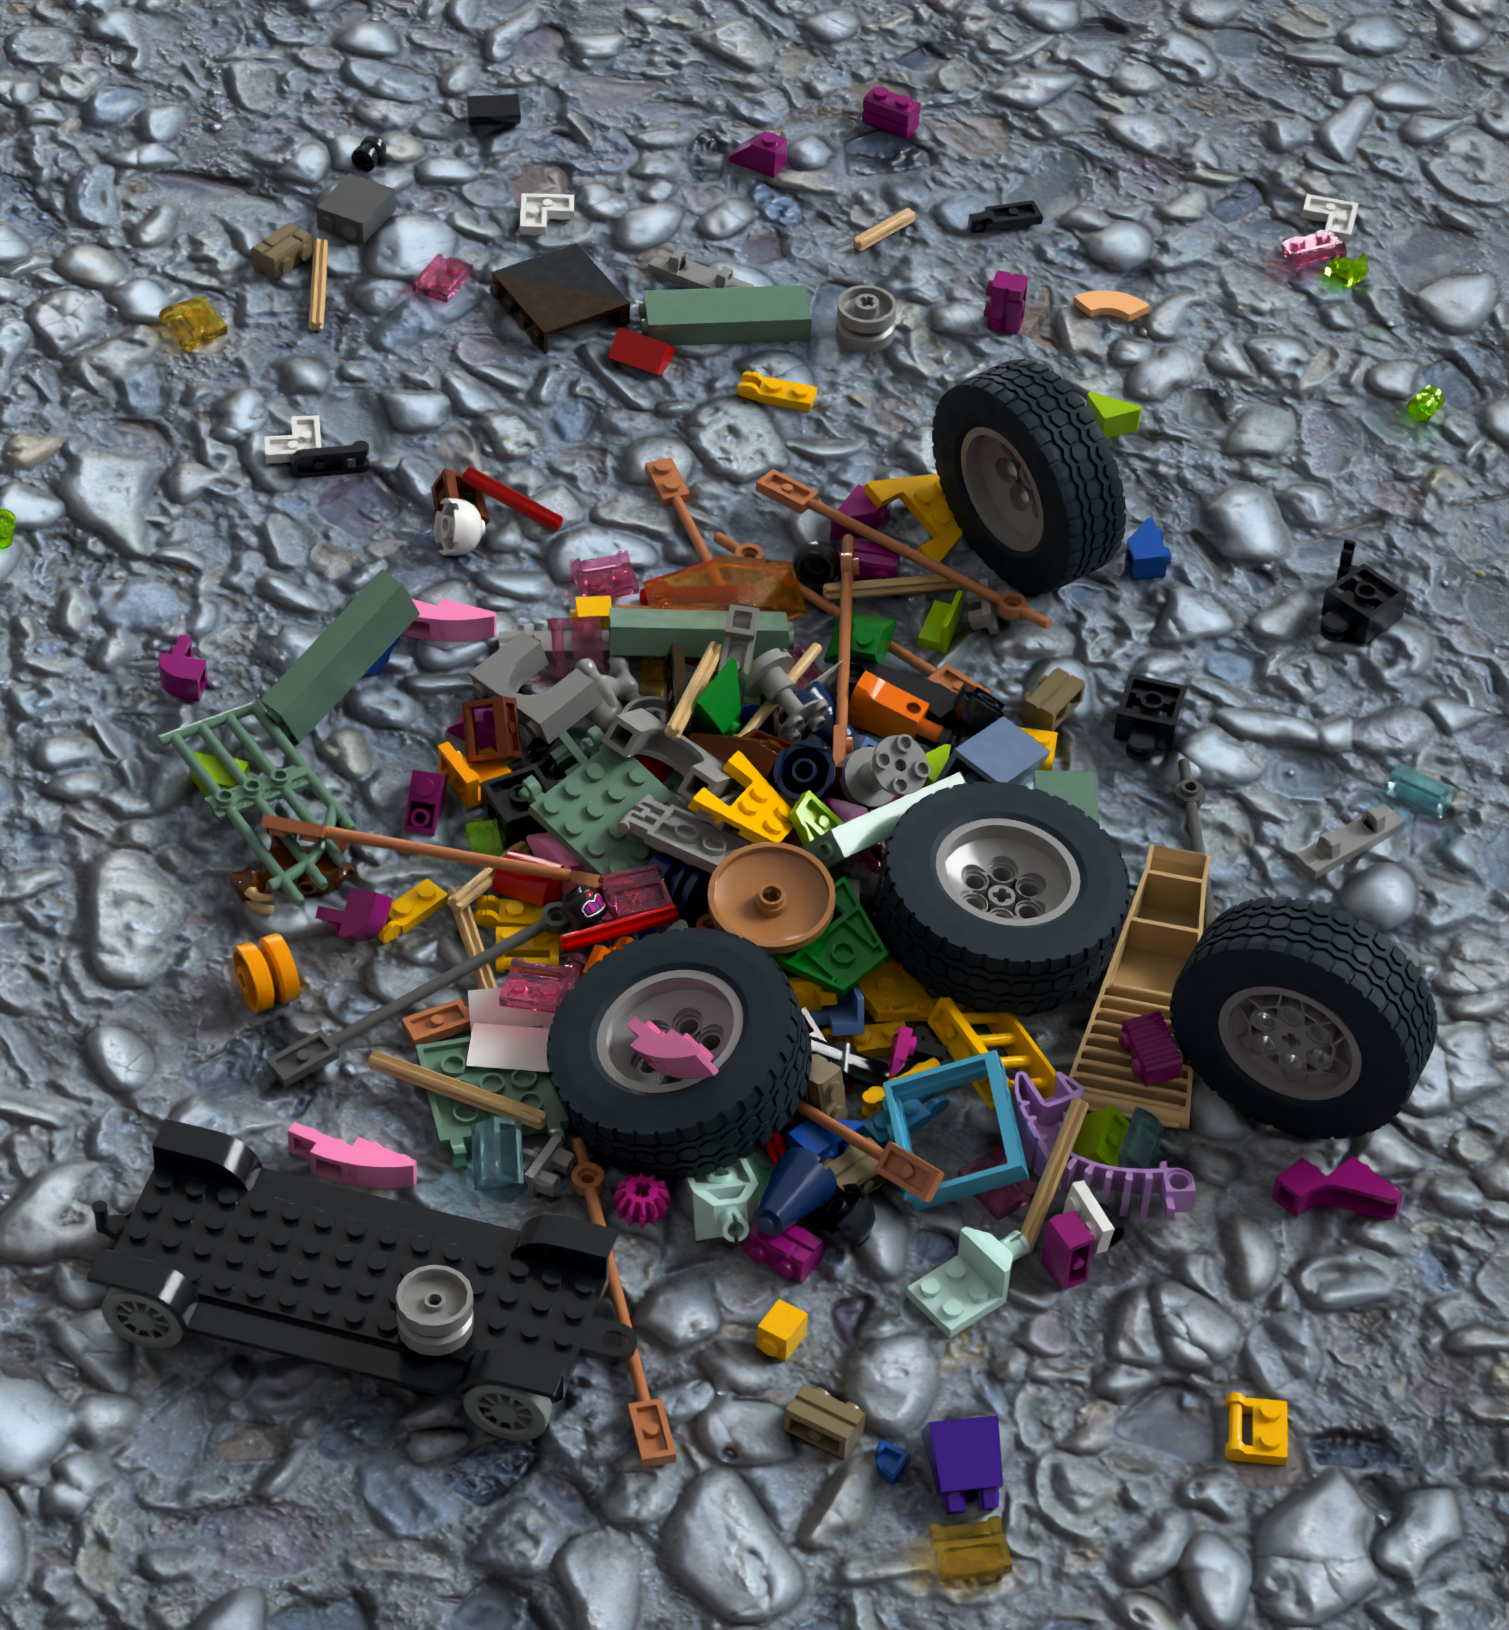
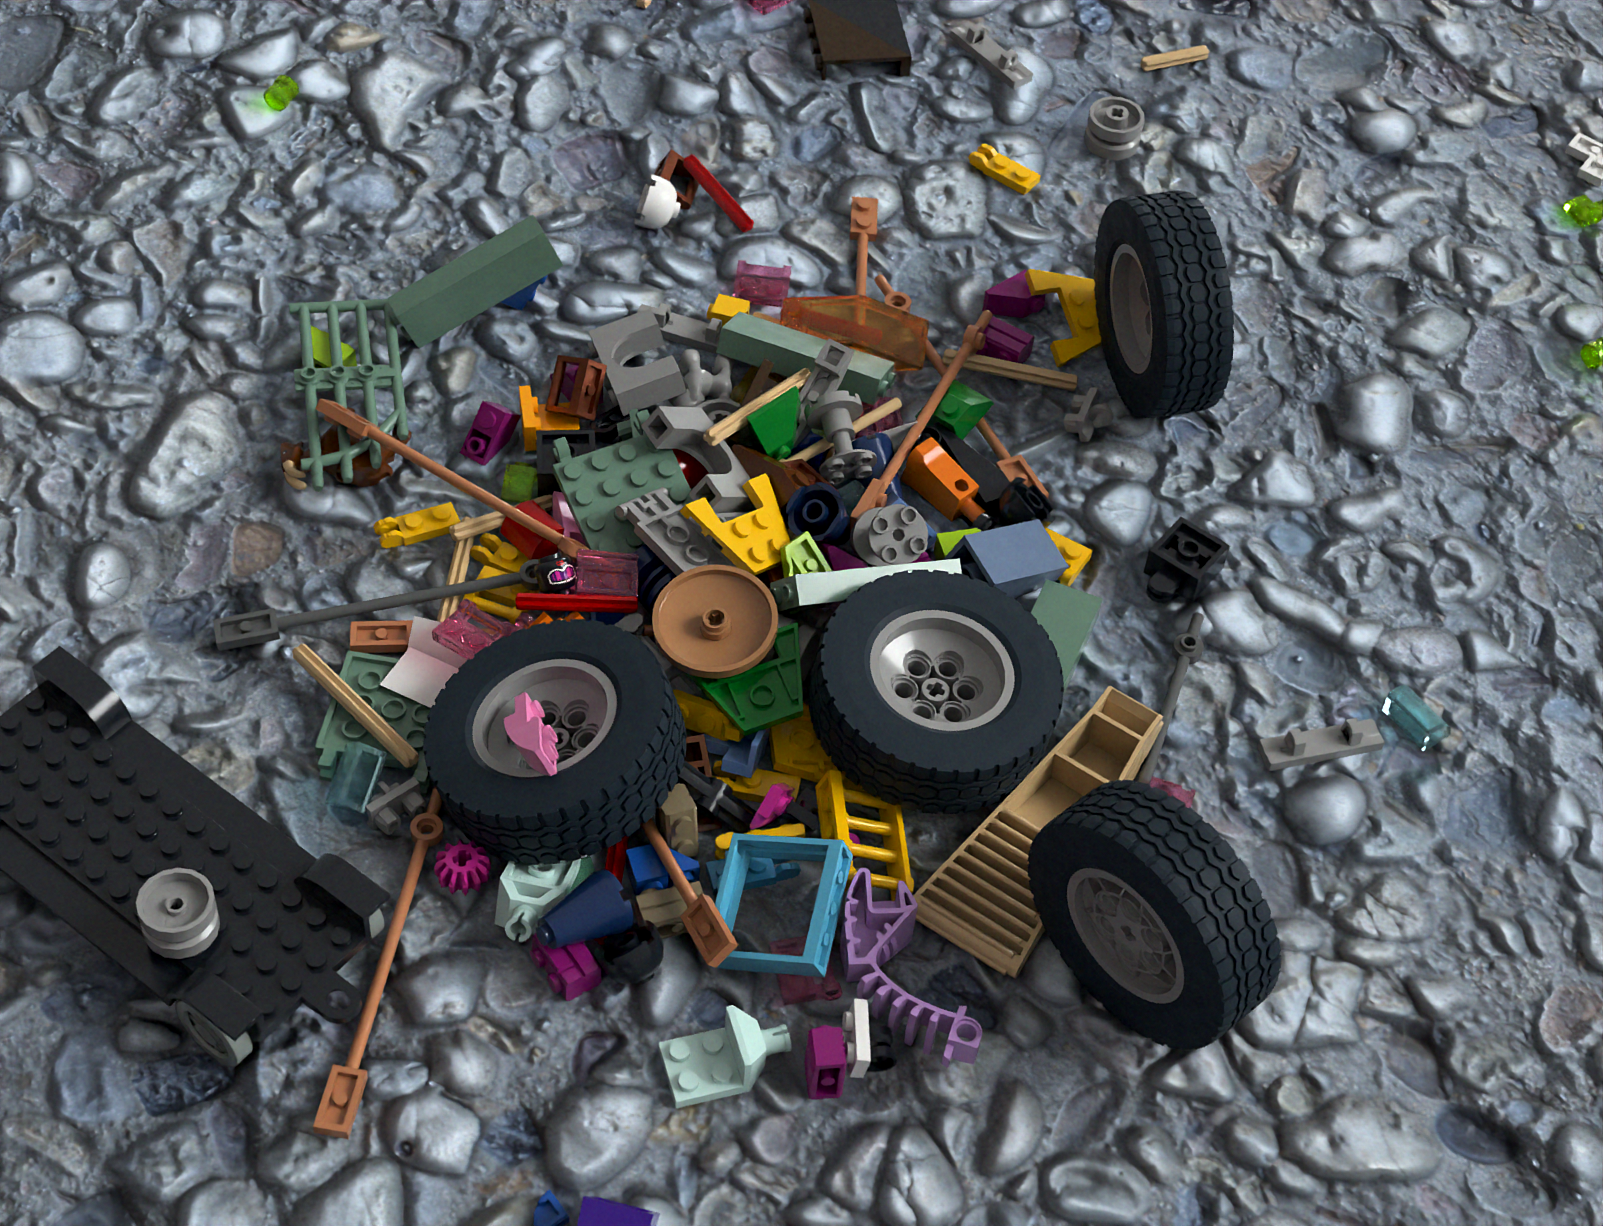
camera: 20 degrees right, 5 degrees up
magenta brick [159,634,208,702] -> none
light orange wheel [232,933,301,1013] -> none
white plate [264,415,322,463] -> none
bright pink slope [288,1122,417,1188] -> none
black plate [290,440,370,478] -> none
magenta brick [315,887,393,942] -> none
bright pink slope [401,598,496,642] -> none
clear pink plate [547,616,605,679] -> none
red brick [608,327,676,375] -> none
sand green brick [639,285,812,346] -> none
nougat bar [755,469,1052,630] -> none
yellow brick [756,1299,808,1362] -> none
dark tan brick [783,1384,866,1459] -> none
black piece [792,539,841,589] -> none
lime panel [917,590,964,653] -> none
black hinge [968,200,1043,233] -> none
magenta brick [984,270,1028,335] -> none
tan axle [1017,1098,1089,1255] -> none
dark tan brick [1020,667,1085,731] -> none
lime panel [1071,1105,1132,1167] -> none
light nougat tile [1073,290,1150,322] -> none
lime slope [1086,391,1142,439] -> none
clear light blue brick [1117,1106,1164,1169] -> none
magenta brick [1118,1010,1183,1087] -> none
blue slope [1125,518,1171,581] -> none
magenta arch [1272,1156,1403,1220] -> none
clear pink plate [1281,230,1347,269] -> none
black brick [1320,563,1407,644] -> none
black plate [1336,540,1357,581] -> none

